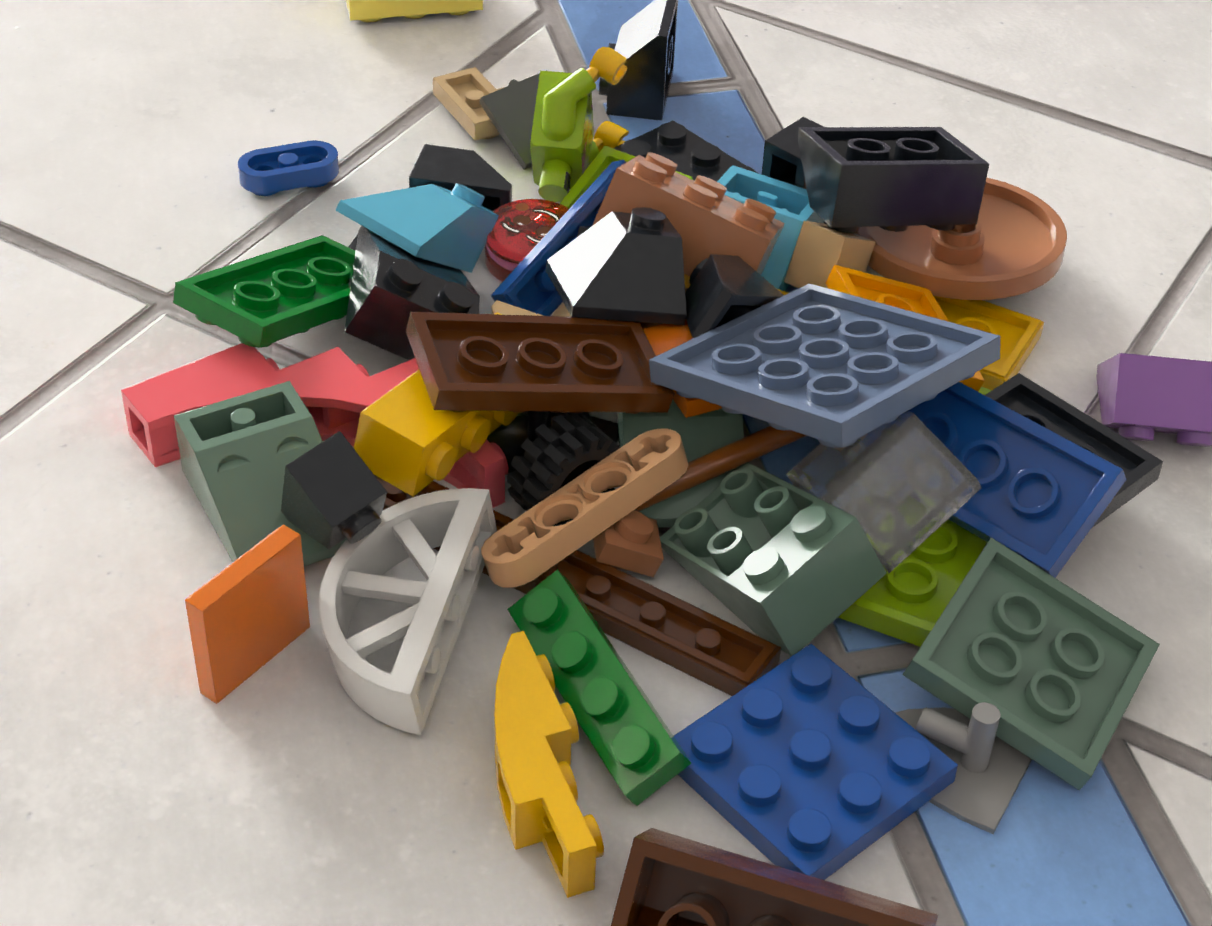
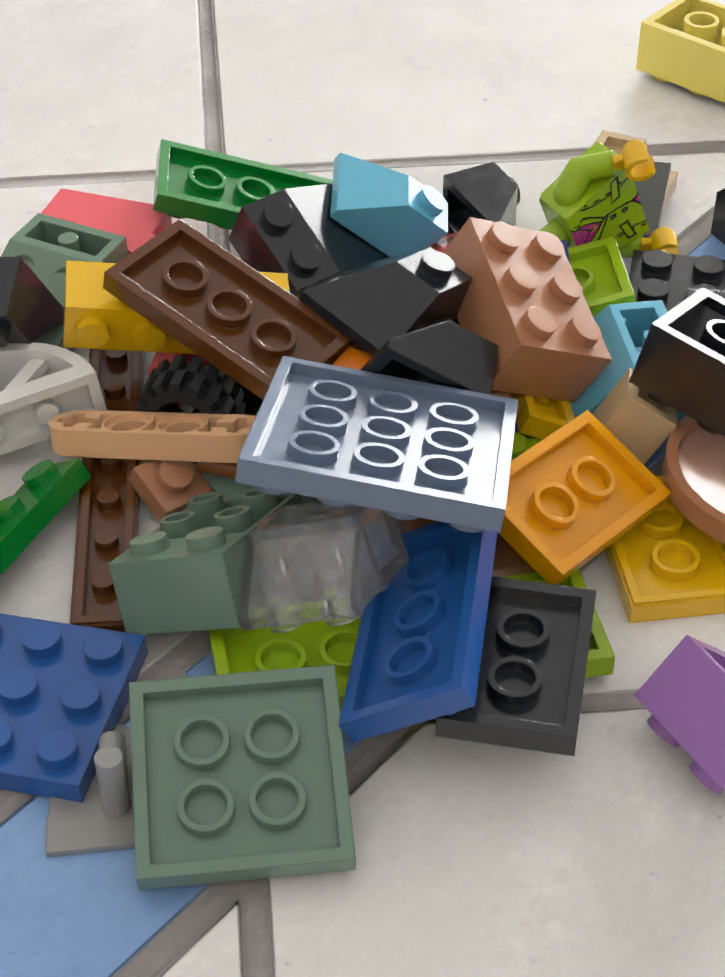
camera: 55 degrees right, 0 degrees up
blue plate [238,140,339,196] -> none

